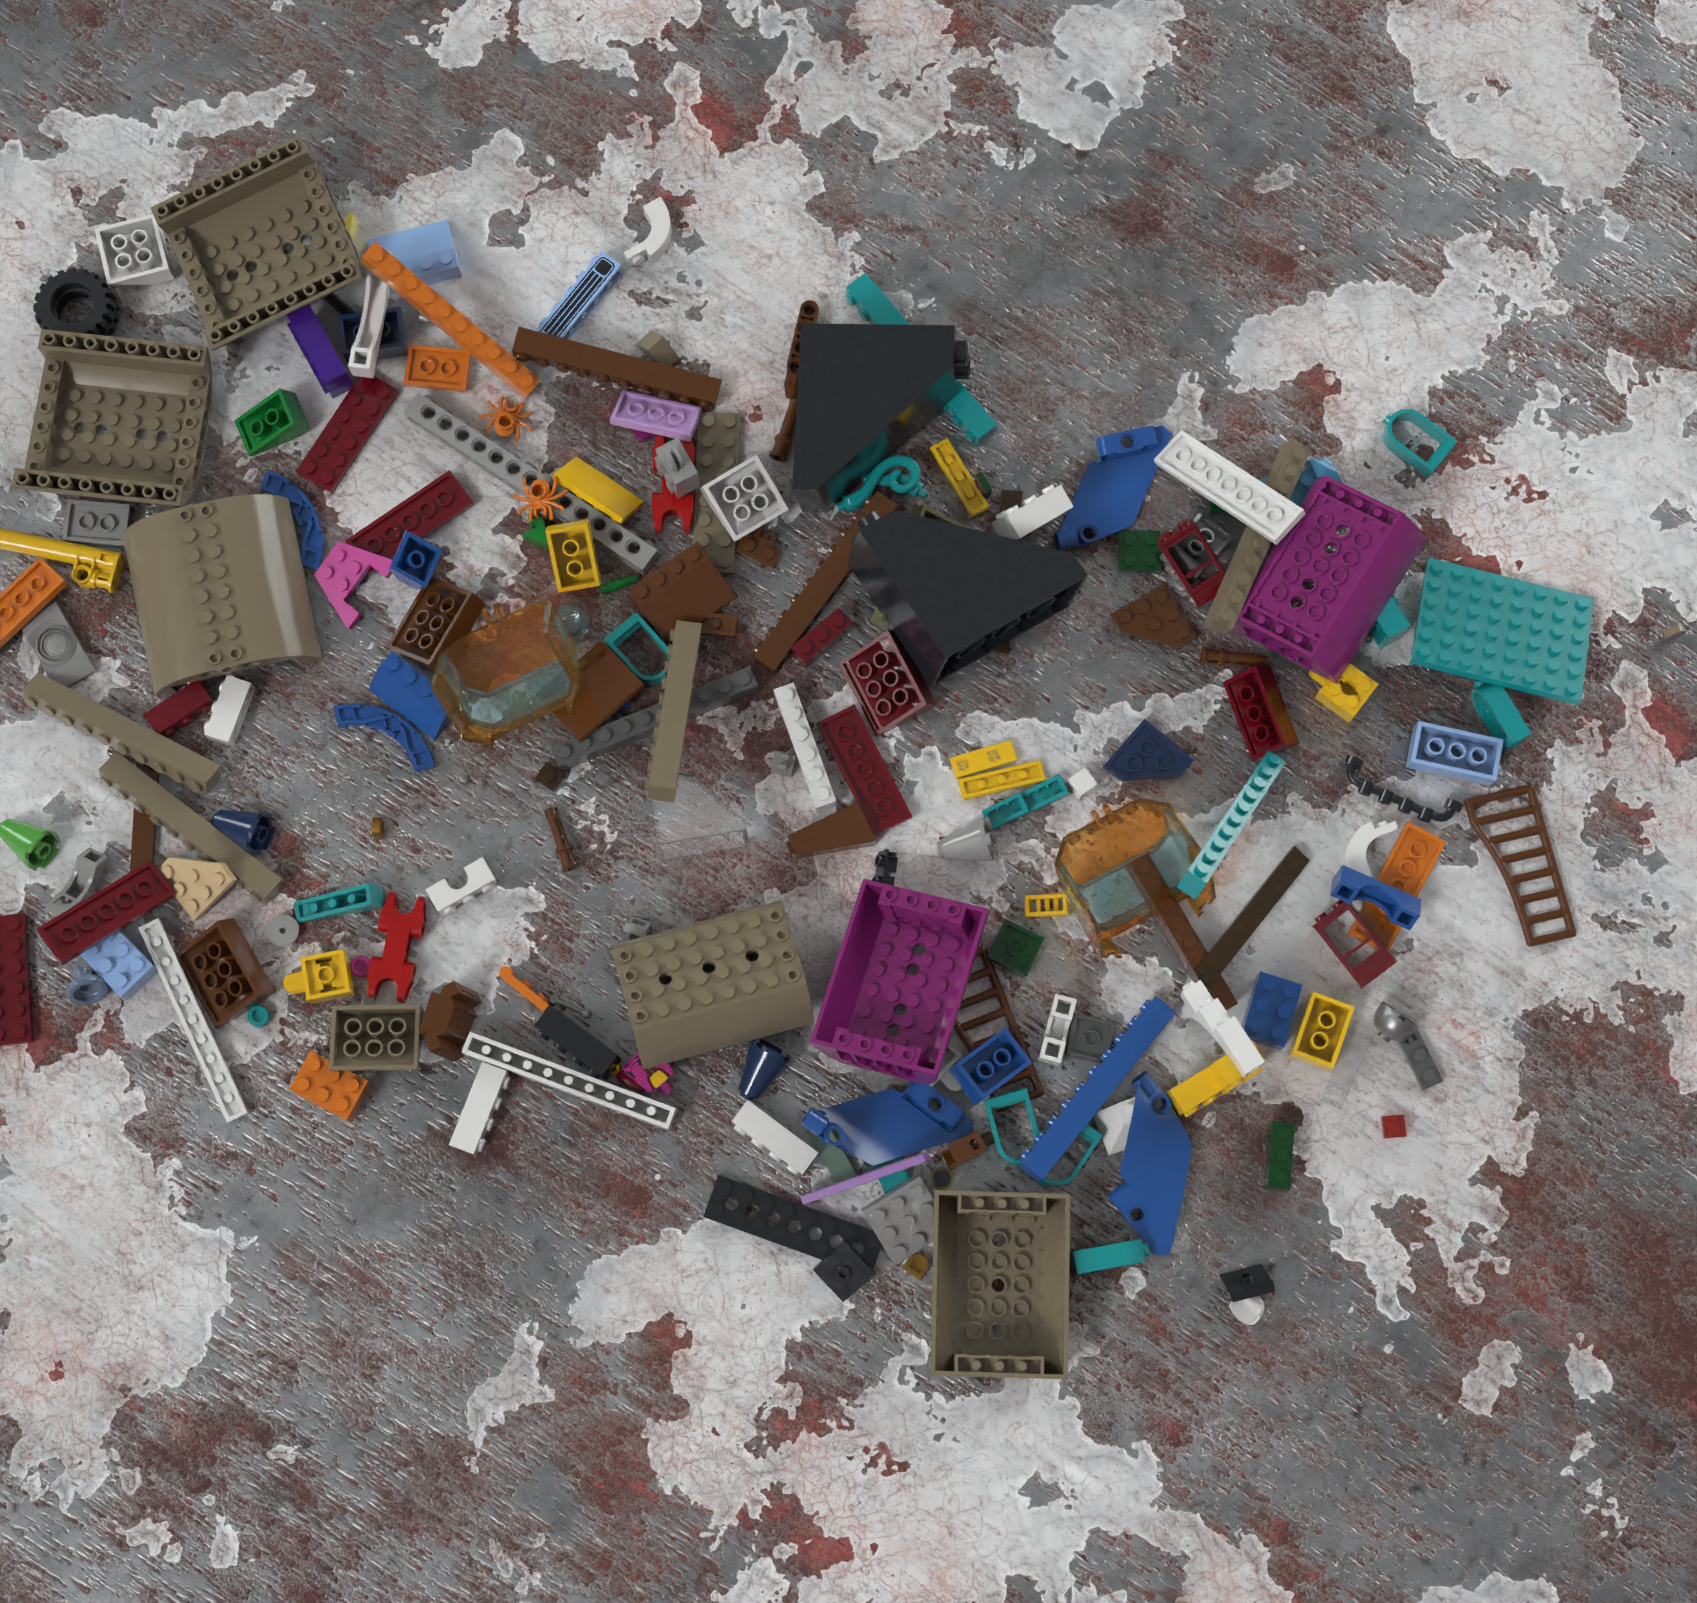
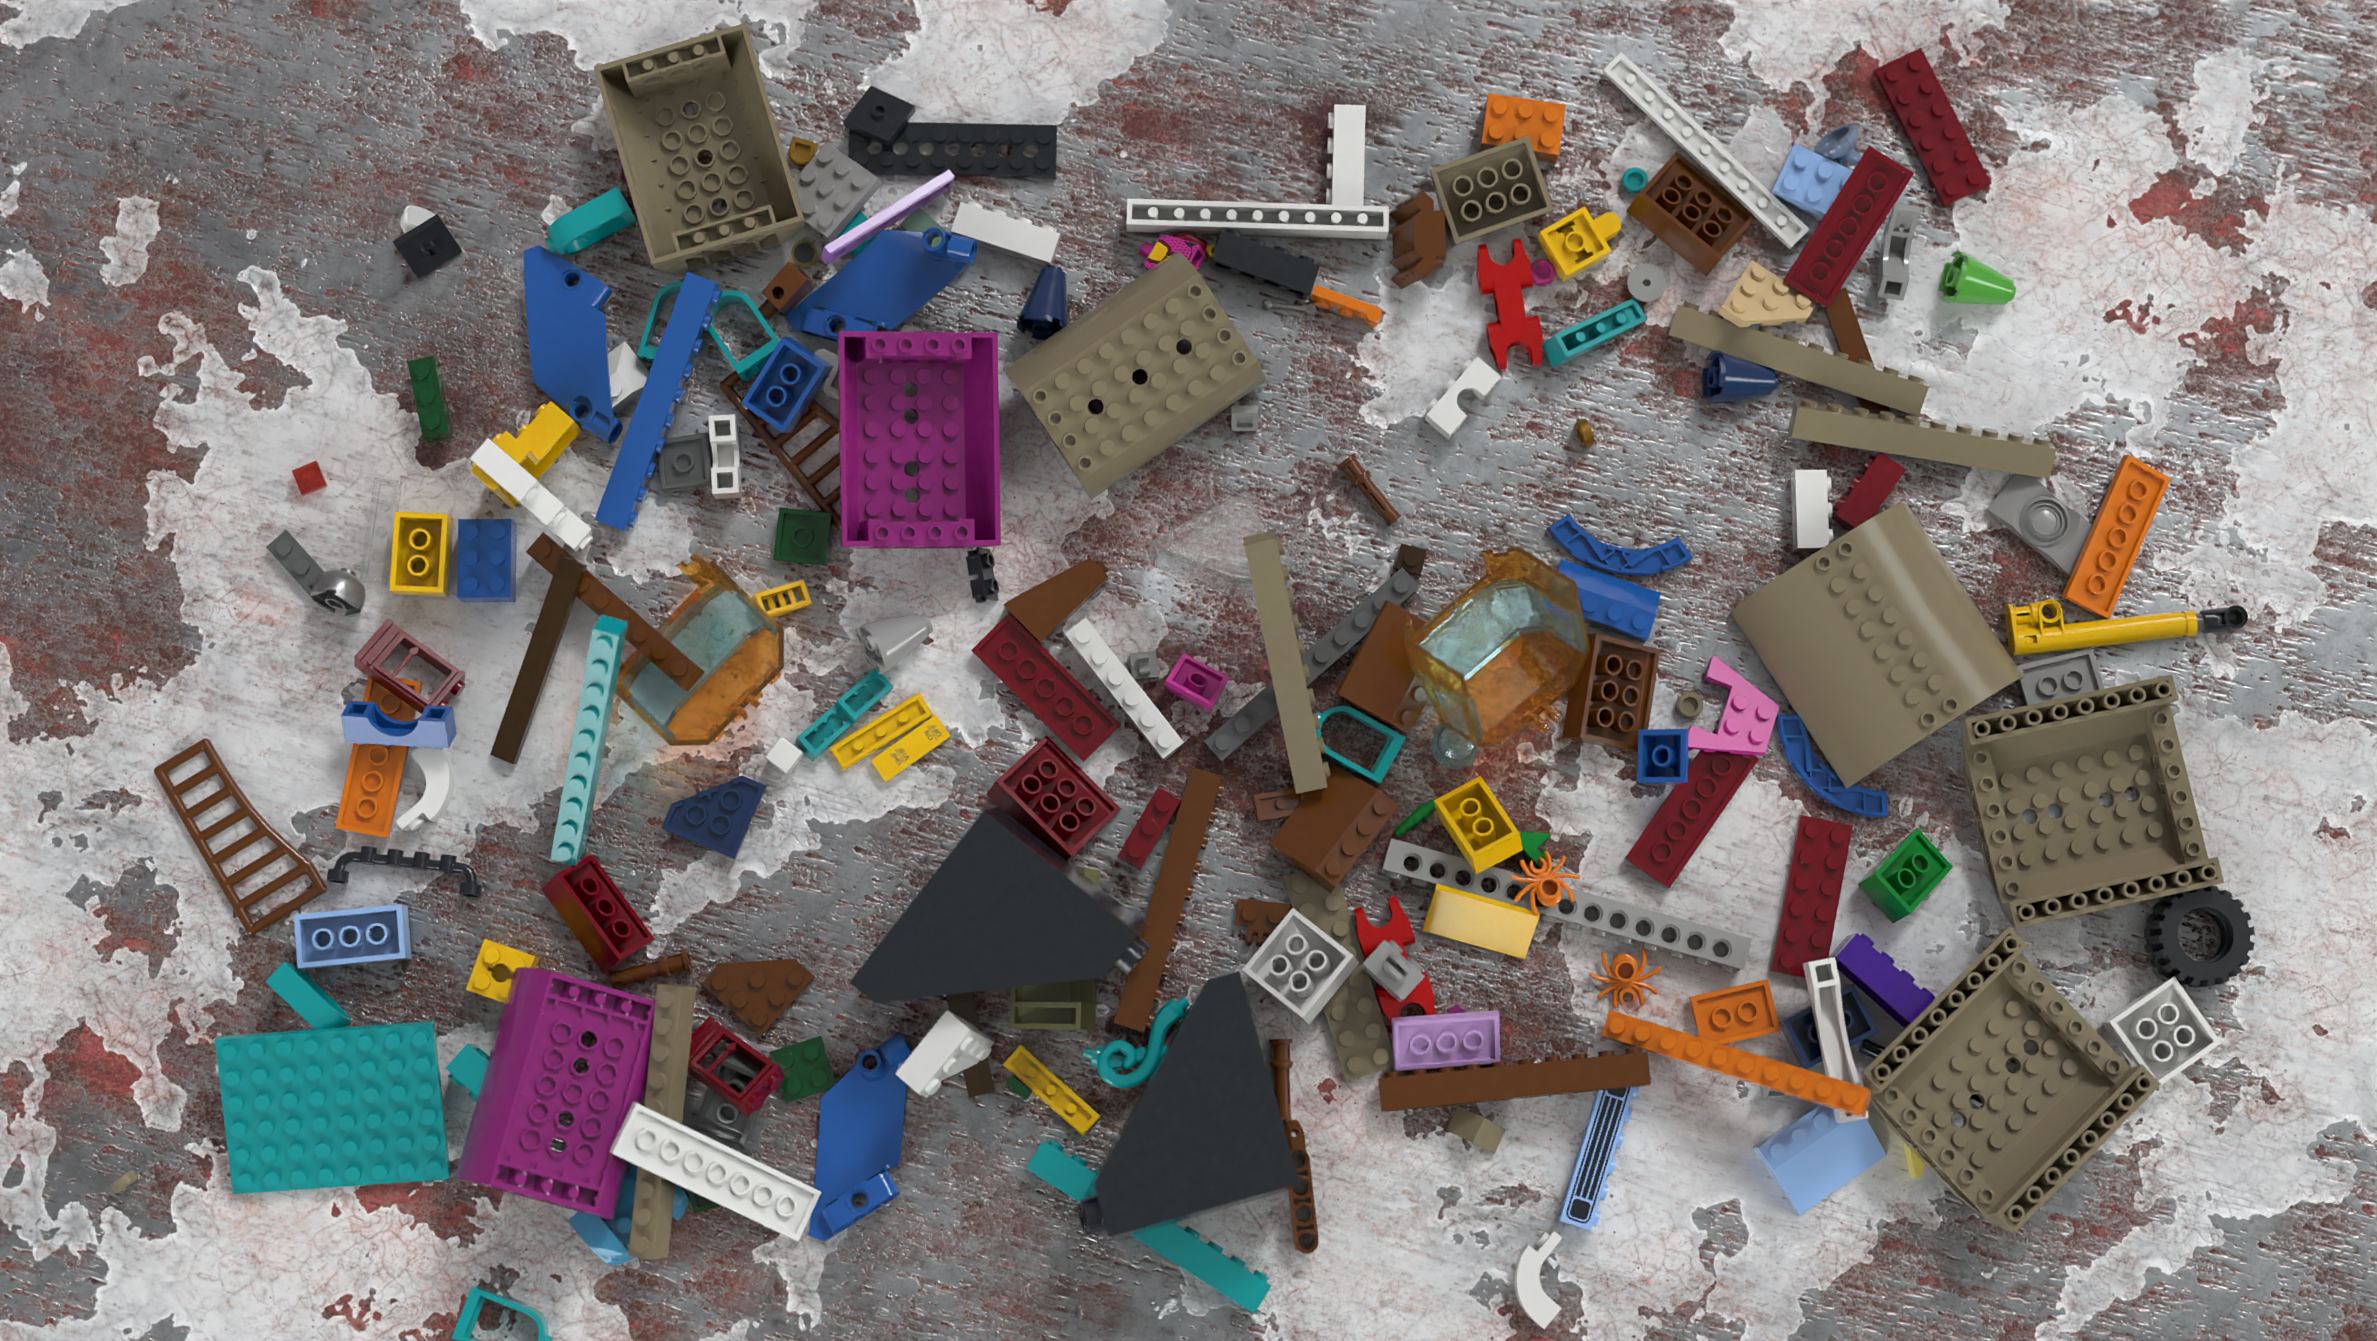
camera: 155 degrees right, 5 degrees up
none -> dark pink slope [1164,653,1229,714]
none -> dark tan tile [1676,692,1703,719]

